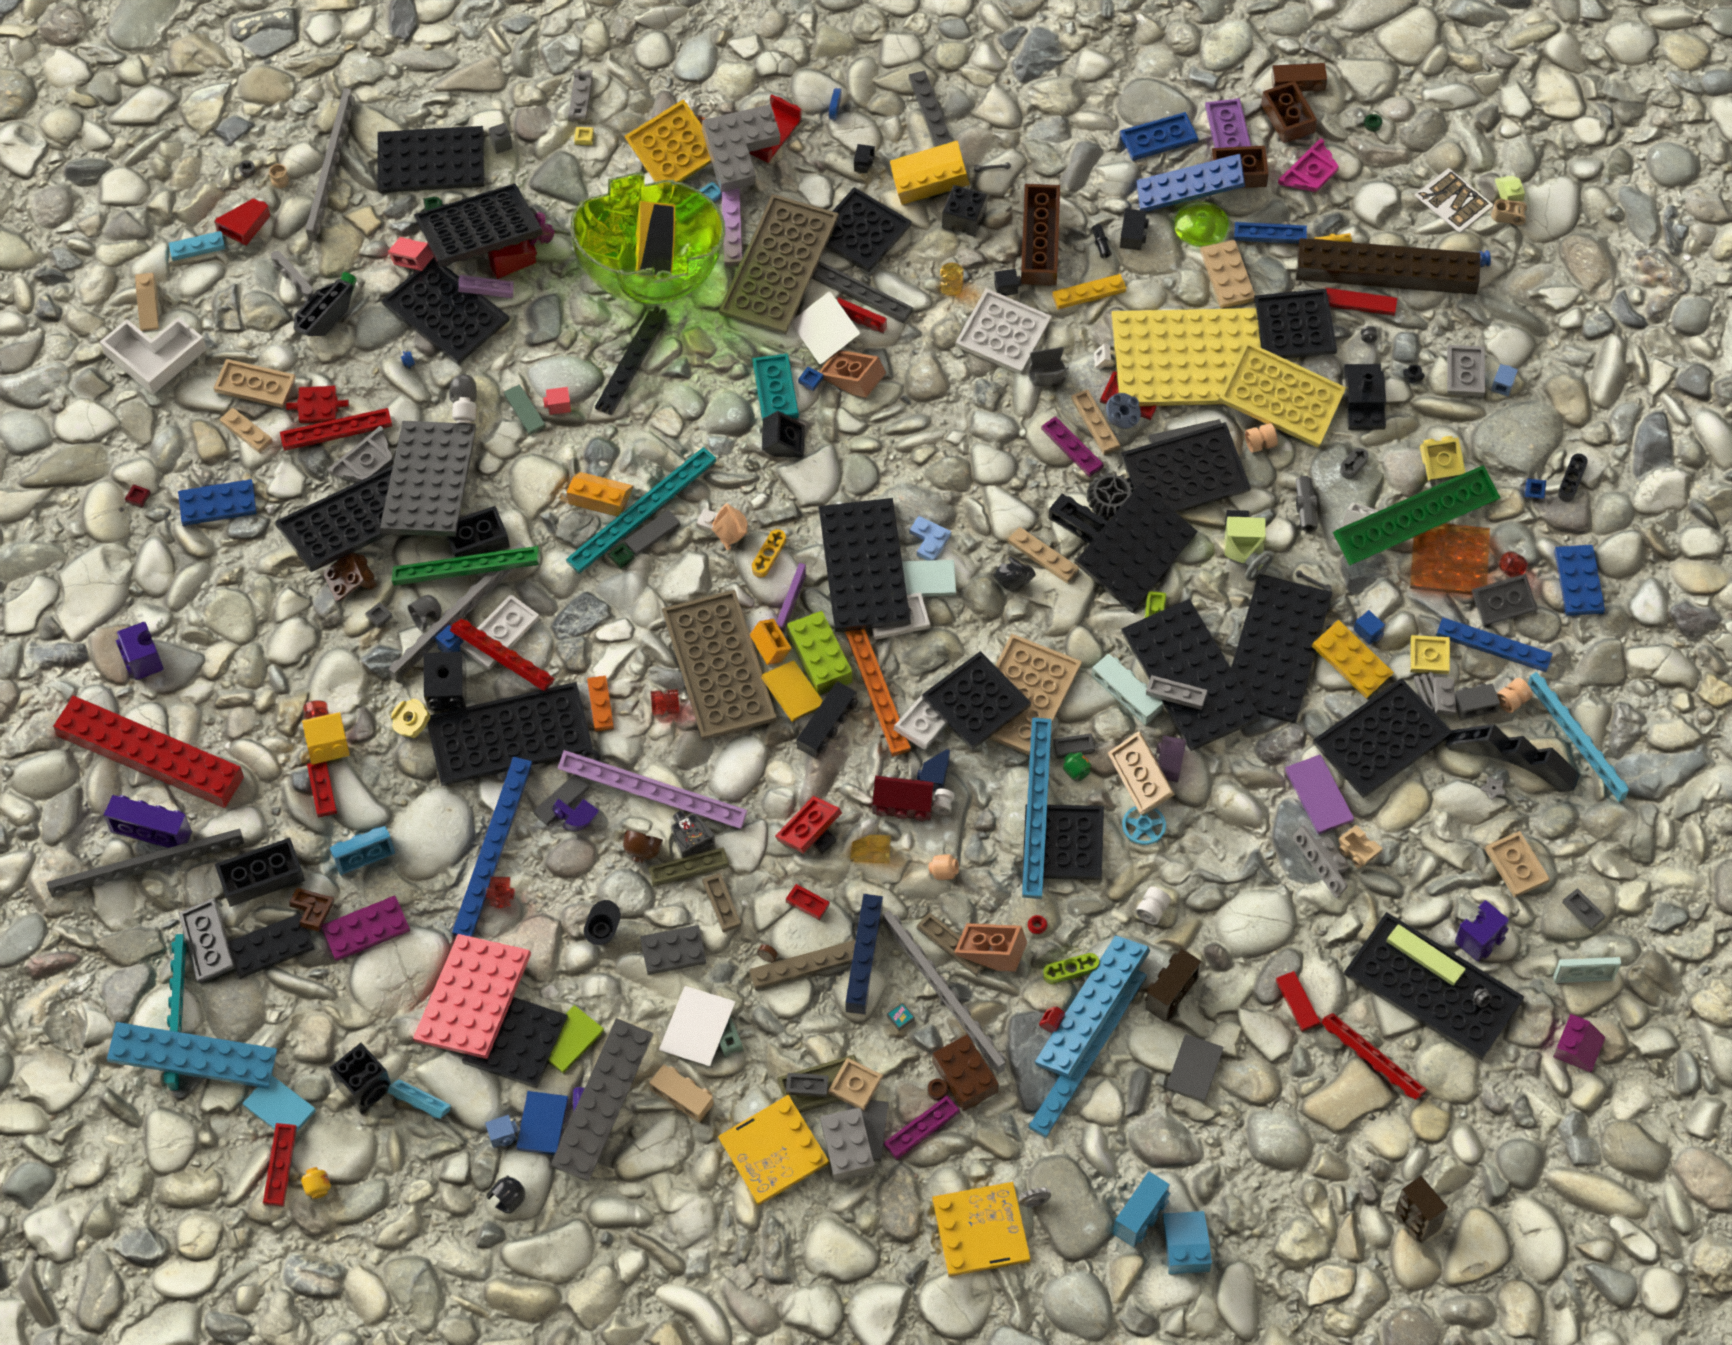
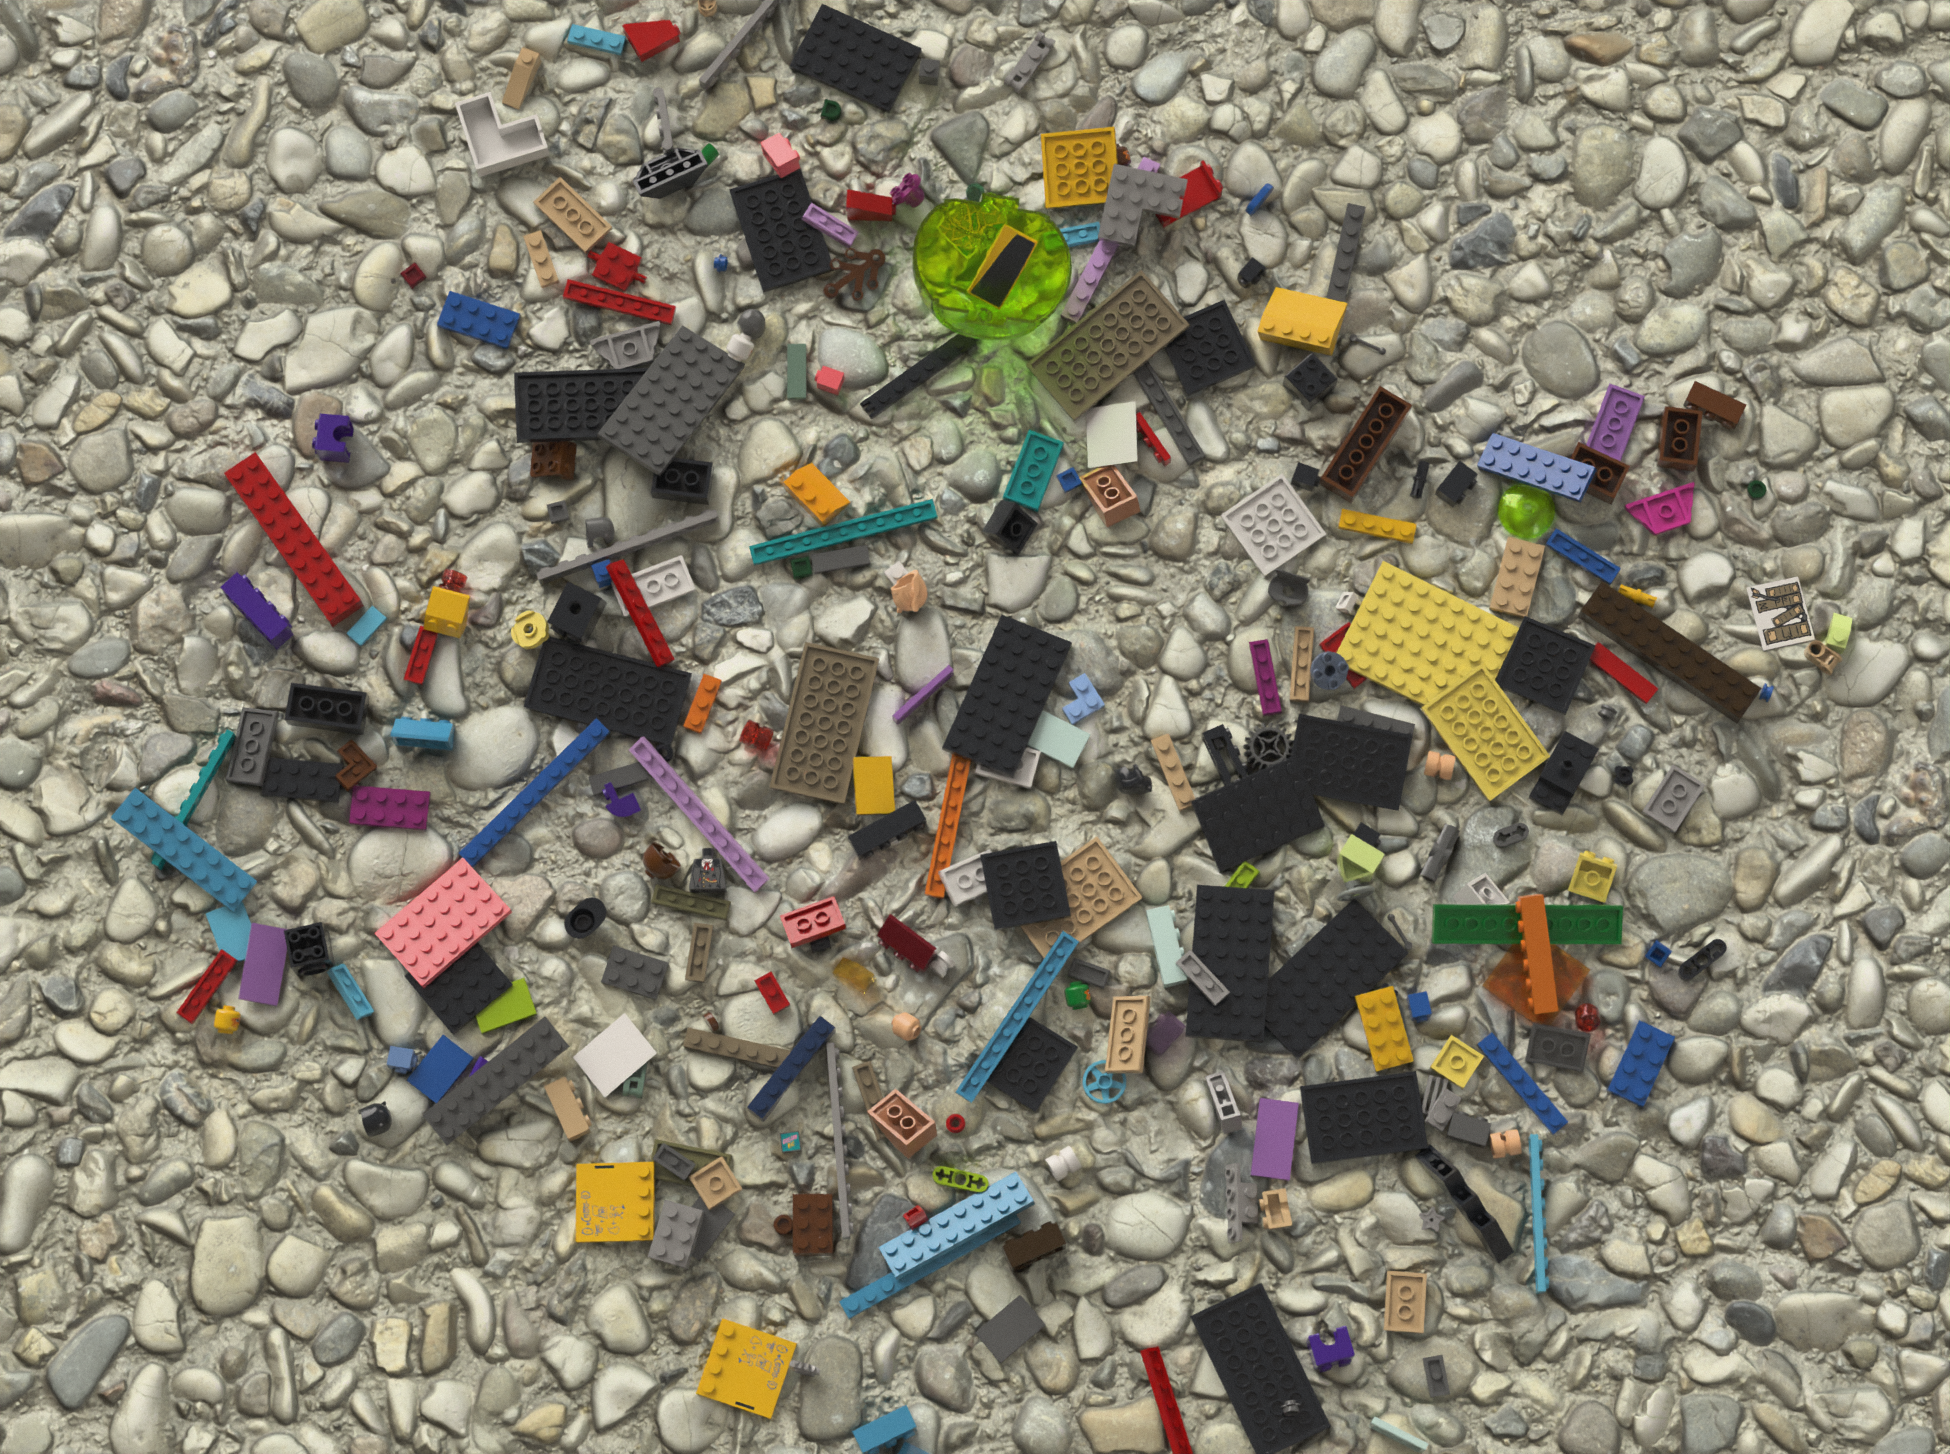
camera: 30 degrees right, 15 degrees up
dark grey plate [47,828,245,897] -> none
green plate [391,546,540,586] -> none
black plate [414,183,543,267] -> none
clear red brick [486,877,515,909] -> none
light yellow tile [574,127,594,145] -> none
light orange brick [750,618,792,665] -> none
yellow beam [752,529,786,578] -> none
lime brick [787,611,853,695] -> none
magenta tile [883,1095,960,1160] -> none
dark blue slope [917,749,950,792] -> none
clear yellow wheel [940,262,964,296] -> none
blue tile [1120,112,1198,161] -> none
red tile [1275,971,1320,1032] -> none
yellowish green tile [1386,924,1465,986] -> none
medium blue brick [1491,364,1518,397] -> none
none -> medium lavender tile [238,923,288,1006]
none -> medium azure tile [347,606,387,647]
none -> reddish brown plant [823,248,886,301]
none -> light grey slope [1205,1071,1243,1134]
none -> orange brick [1515,894,1558,1014]

